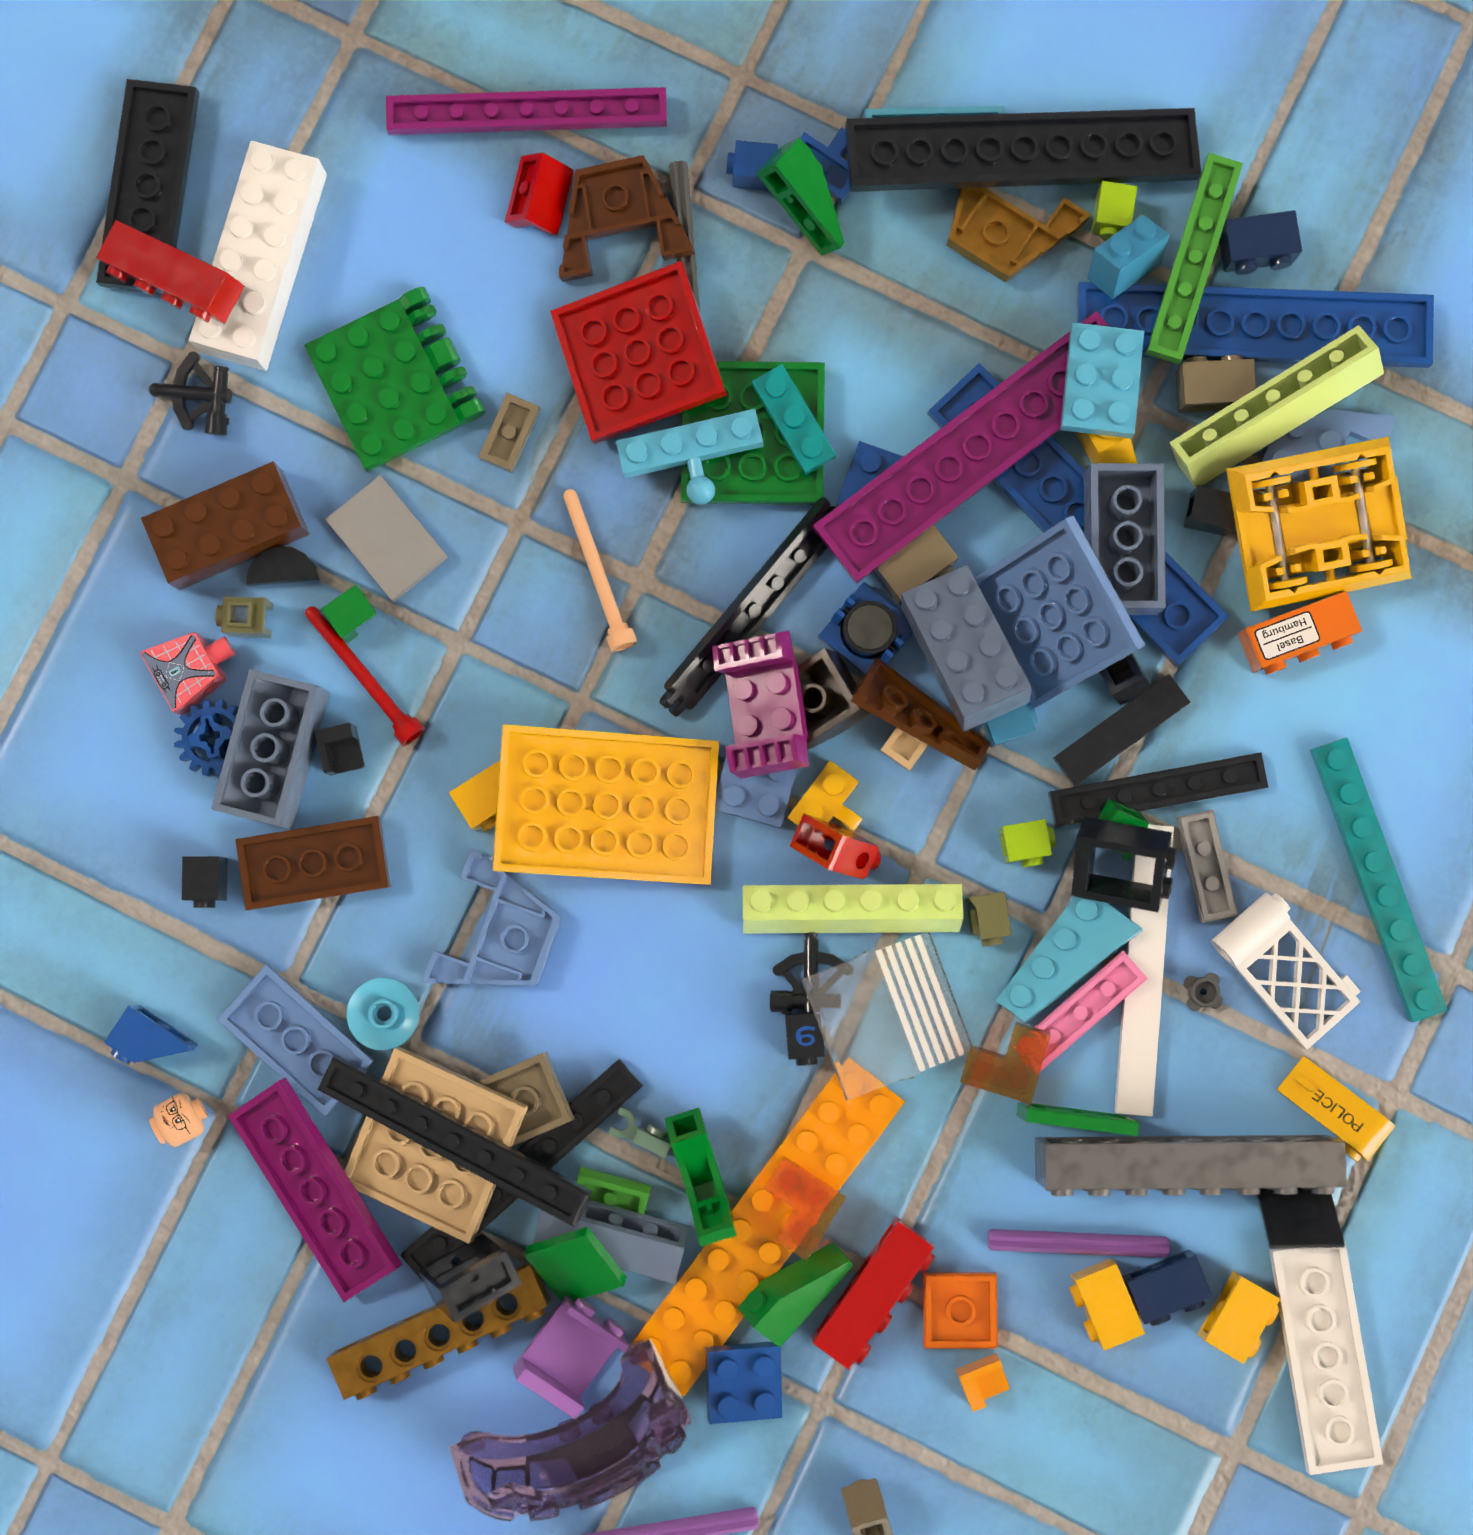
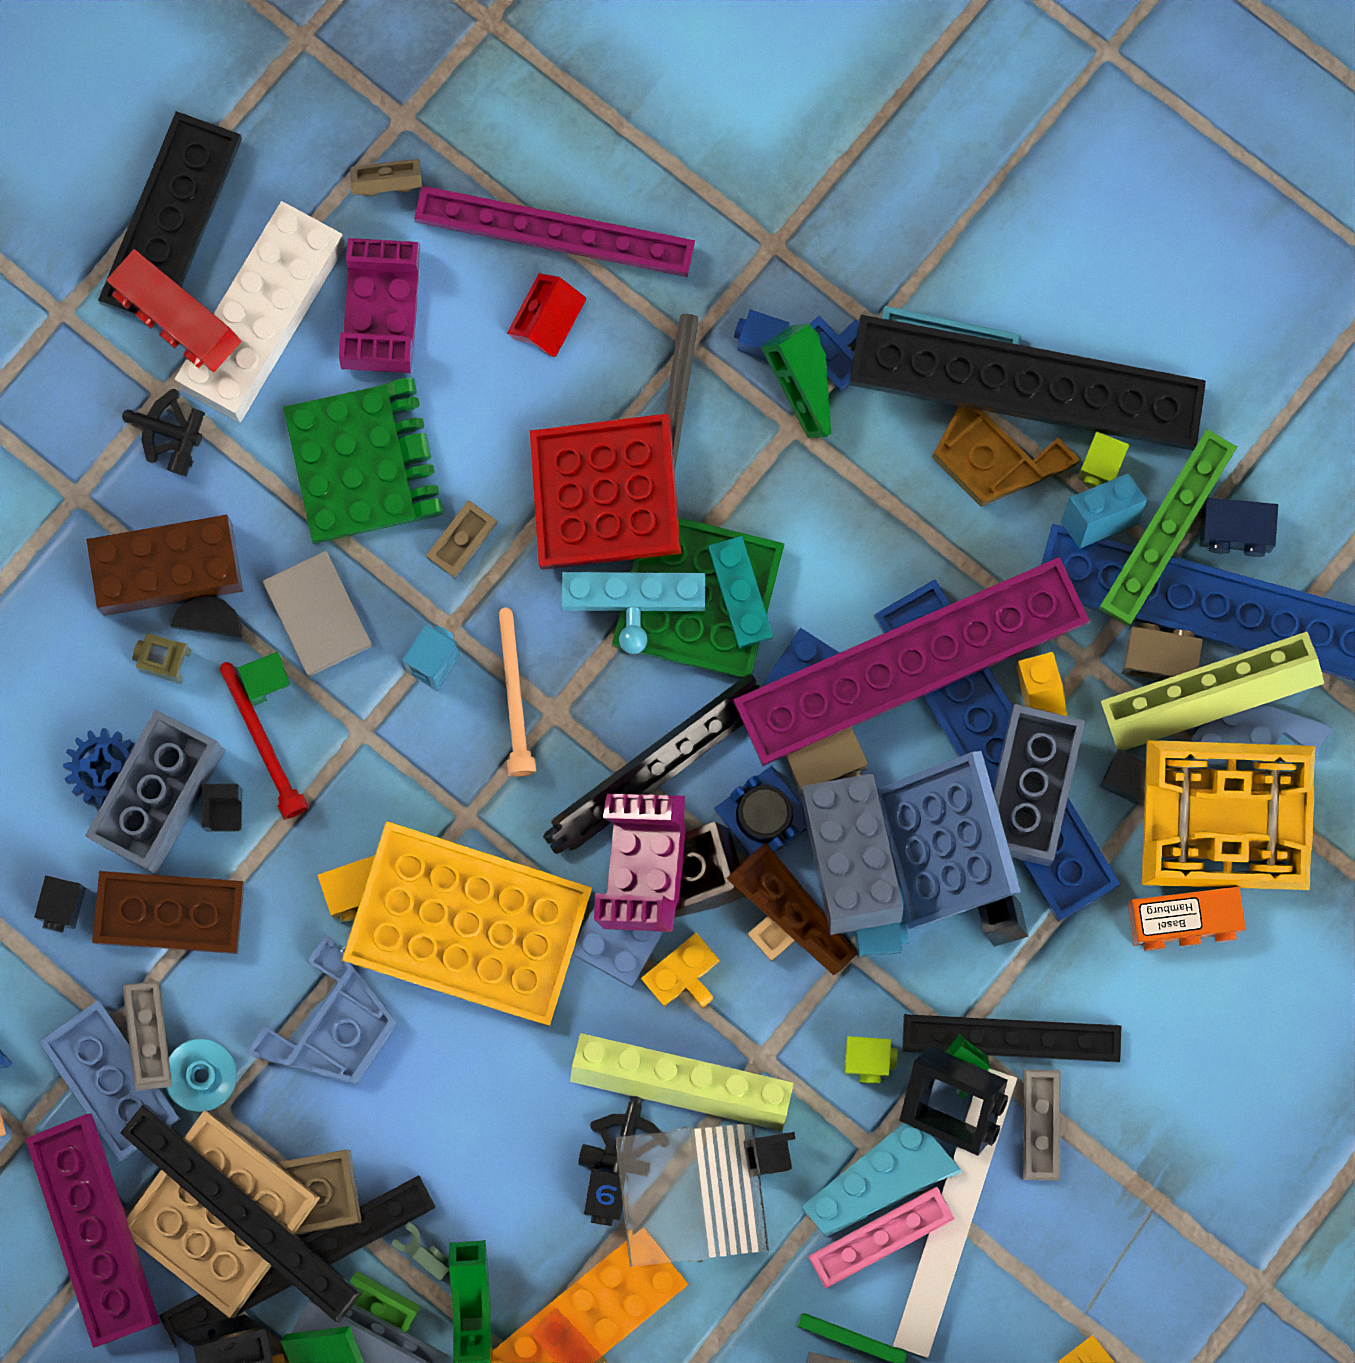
camera: 10 degrees right, 5 degrees down
coral torso [140,632,236,715] -> none
reddish brown wing [559,155,695,282] -> none
red torso [790,813,881,879] -> none
clear orange plate [960,1022,1052,1104] -> none
olive window [965,892,1012,947] -> none
black tile [1053,674,1191,787] -> none
medium azure plate [1060,322,1144,439] -> none
dark grey plate [1183,973,1223,1011] -> none
white piece [1211,893,1361,1050] -> none
teal plate [1310,737,1448,1022] -> none
none -> light grey tile [123,981,172,1091]
none -> magenta plate [339,238,420,374]
none -> dark tan plate [350,159,422,196]
none -> dark azure brick [403,624,460,691]
none -> black panel [743,1132,796,1177]

